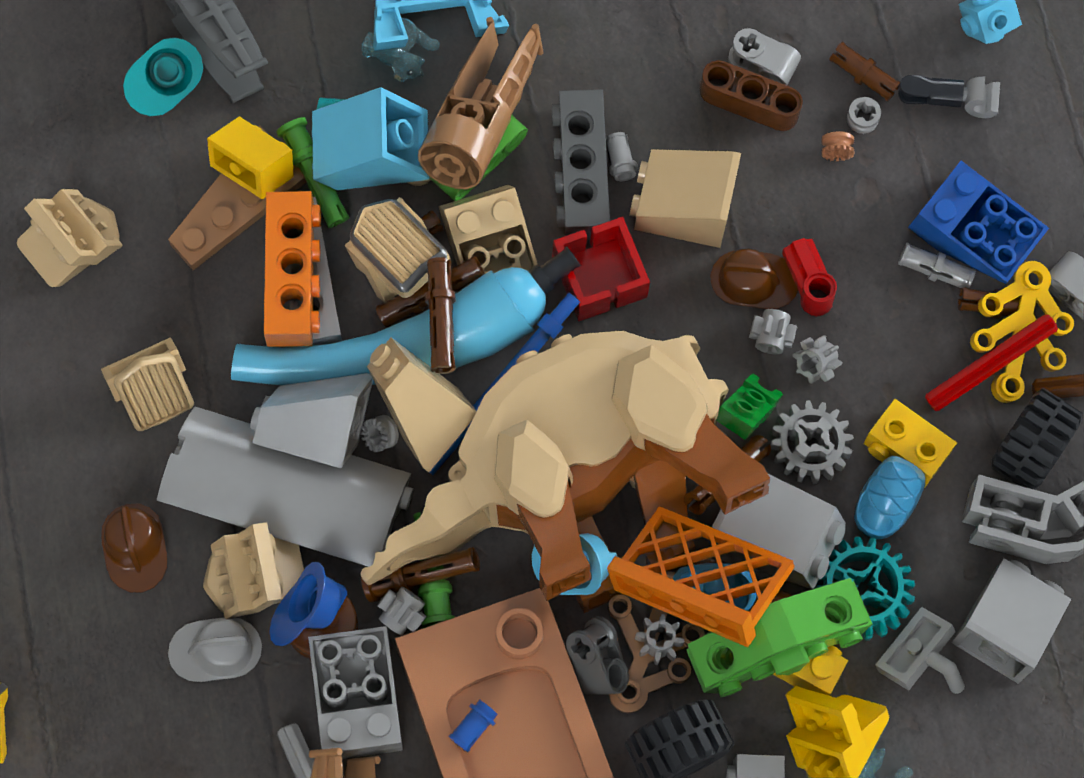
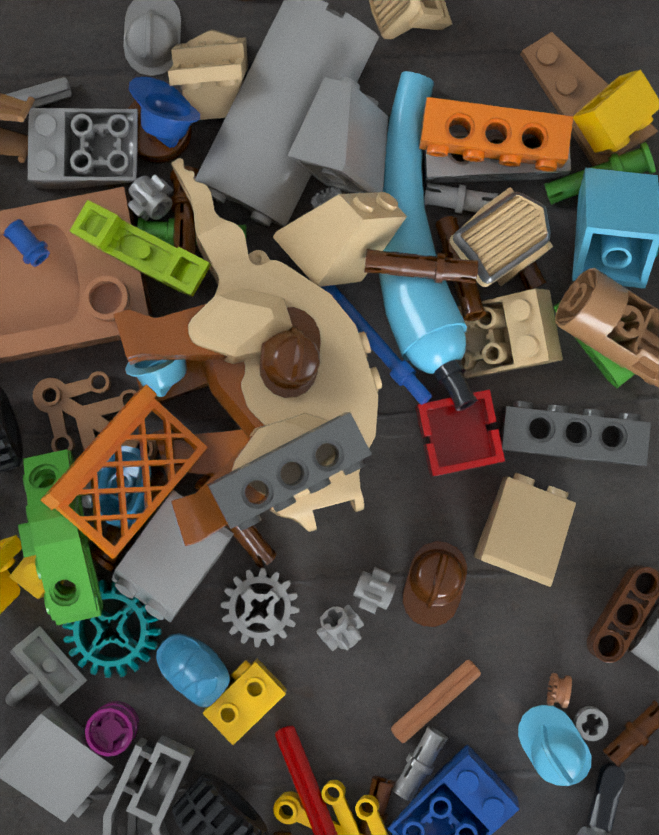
camera: 100 degrees right, 15 degrees up
dark grey piece [566,616,629,695] -> none
light grey pin [606,132,638,182] -> none
light grey gear [635,614,684,665] -> none
green plate [716,374,783,440] -> none
red piece [782,238,837,316] -> none
none -> lime slope [69,200,211,297]
none -> magenta wheel [85,701,140,757]
none -> dark grey brick [207,412,372,531]
none -> reddish brown piece [259,307,321,398]
none -> nougat axle [391,660,481,743]
none -> light grey pin [424,182,498,214]
none -> medium azure piece [518,705,592,786]

